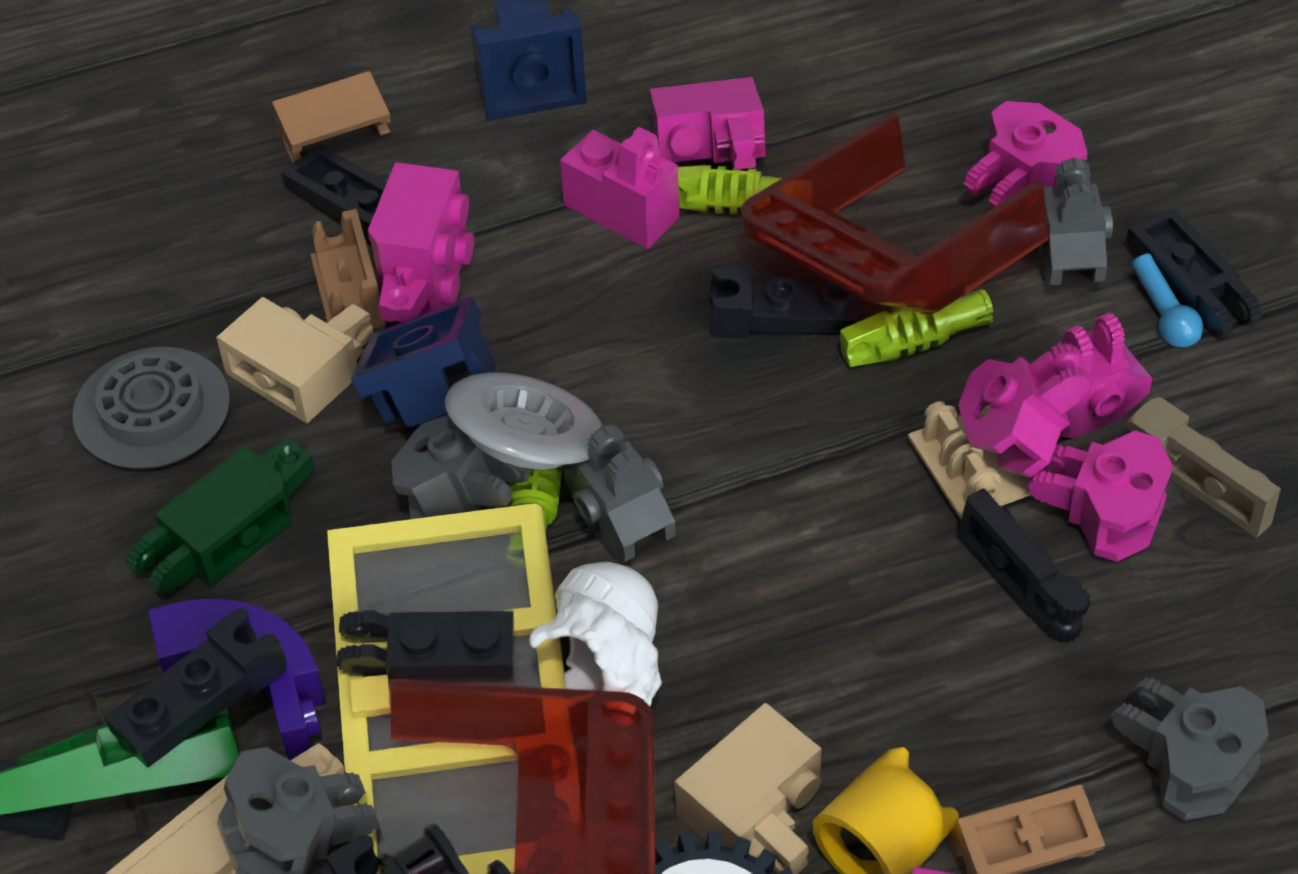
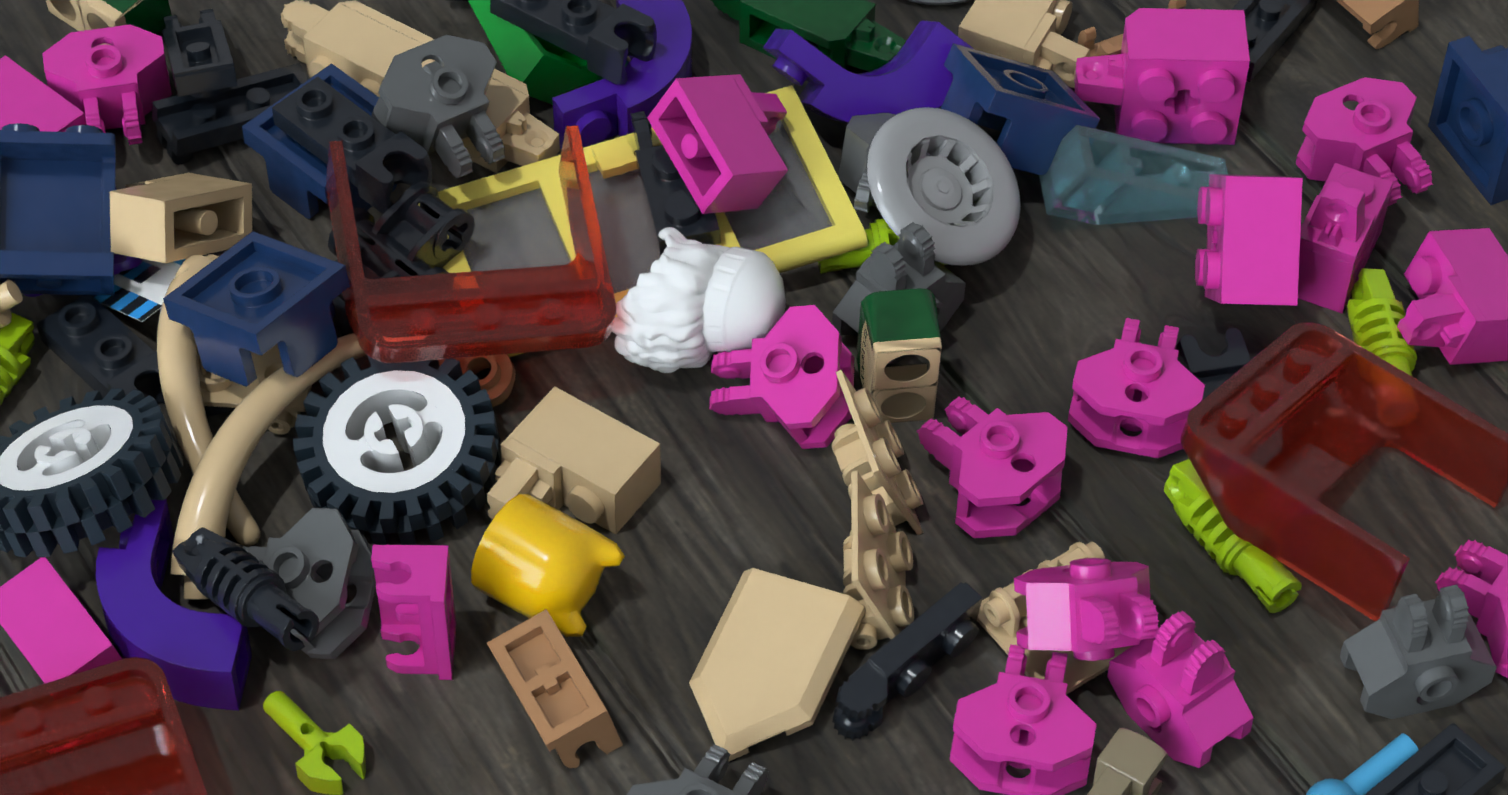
camera: 75 degrees right, 0 degrees up
none -> dark pink hinge [647,74,788,214]
none -> tan tile [689,568,866,762]
none -> dark pink hinge [709,305,854,449]
none -> dark purple arch [763,21,974,123]
none -> tan hinge [832,370,923,535]
none -> tan hinge [843,471,914,650]
none -> piece [856,288,942,423]
none -> dark pink hinge [917,396,1067,539]
none -> clear light blue slope [1039,125,1228,225]
none -> dark pink hinge [1068,318,1205,458]
none -> dark pink hinge [1195,174,1303,306]
none -> dark pink hinge [1296,77,1433,206]

